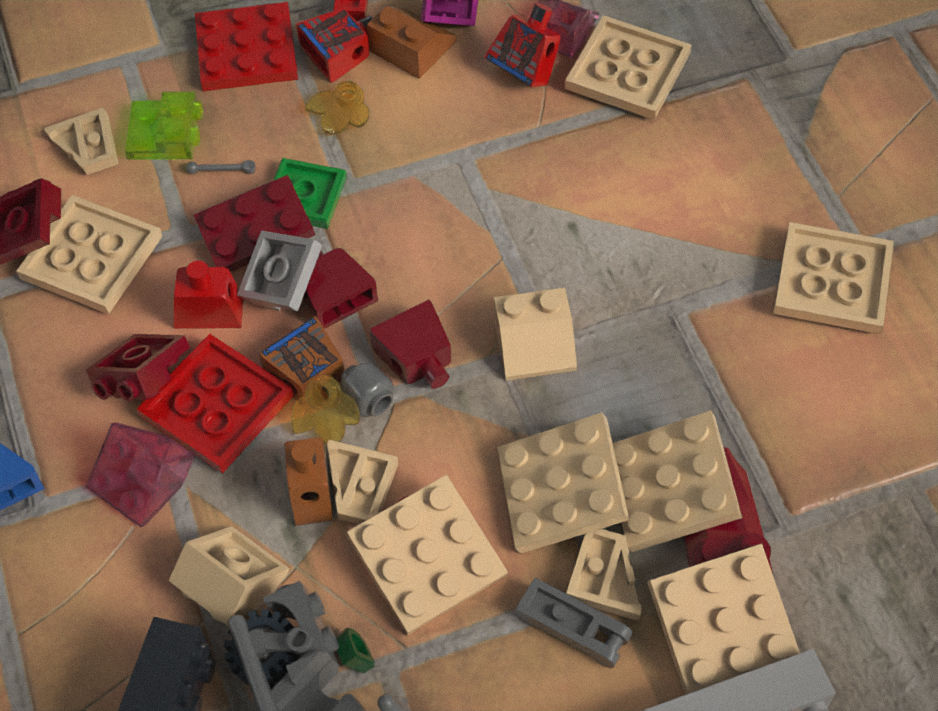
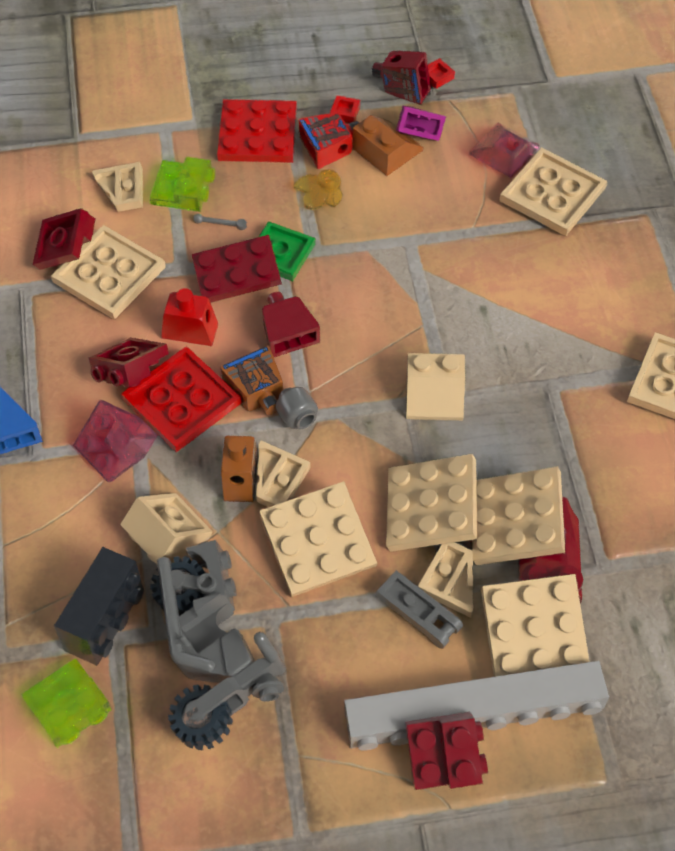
camera: 10 degrees right, 0 degrees up
light grey plate [237,230,322,311] -> none
clear yellow plate [291,375,360,446] -> none
dark green tile [335,628,375,673] -> none
dark red torso [370,299,451,389] -> none
torso [484,3,561,87] -> none

